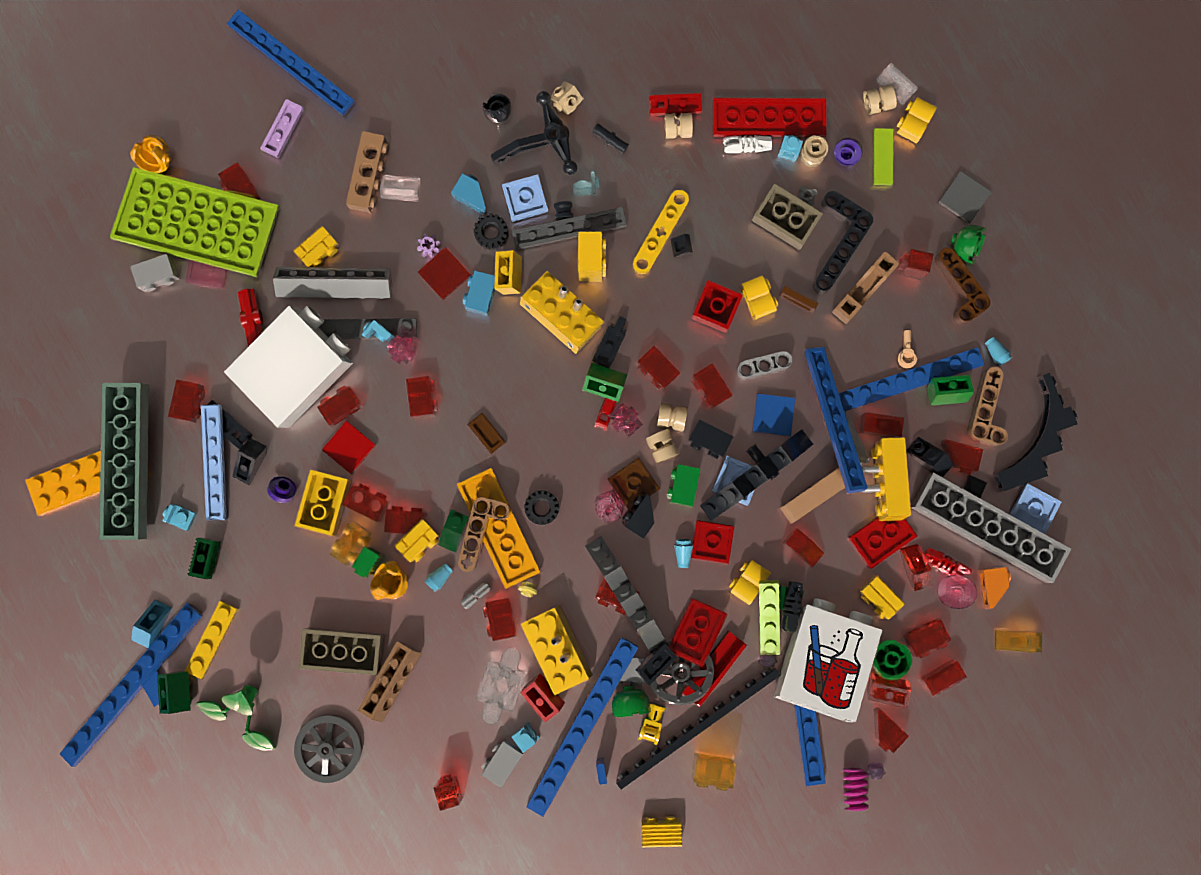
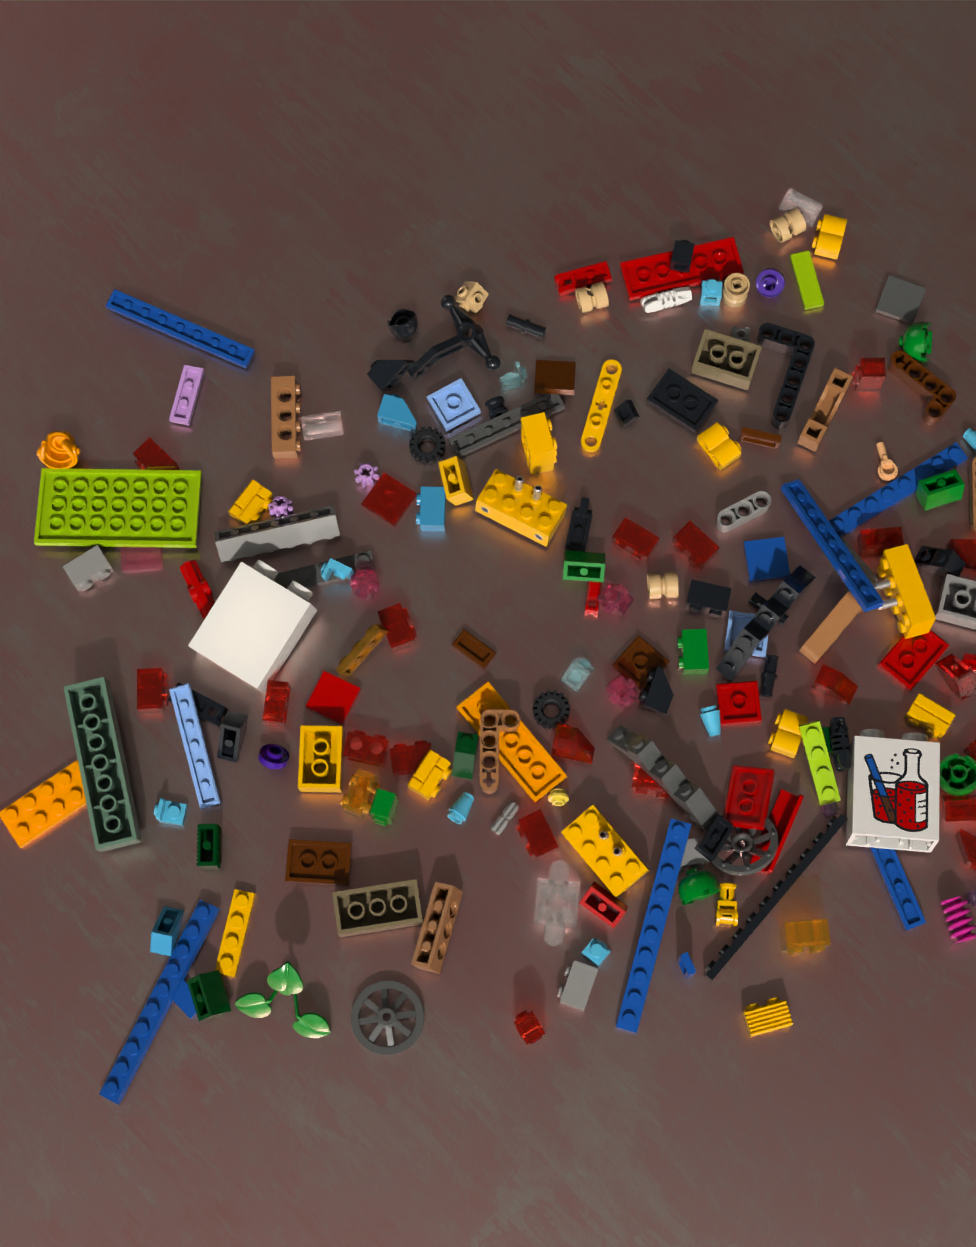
camera: 10 degrees left, 10 degrees down
clear red brick [317,386,364,427] -> none
light orange helmet [370,560,408,600] -> none
tan wheel [646,429,679,463] -> none
red brick [691,280,743,333] -> none
none -> clear red brick [262,680,291,728]
none -> lavender gear [268,496,294,518]
none -> reddish brown plate [285,839,352,886]
none -> pearl gold plate [336,624,389,677]
none -> black slope [367,360,415,391]
none -> reddish brown tile [534,360,576,395]
none -> clear red slope [551,724,595,764]
none -> clear light blue bracket [561,658,595,692]
none -> black plate [646,368,719,434]
none -> black brick [670,240,695,273]
none -> black pin [759,654,779,698]

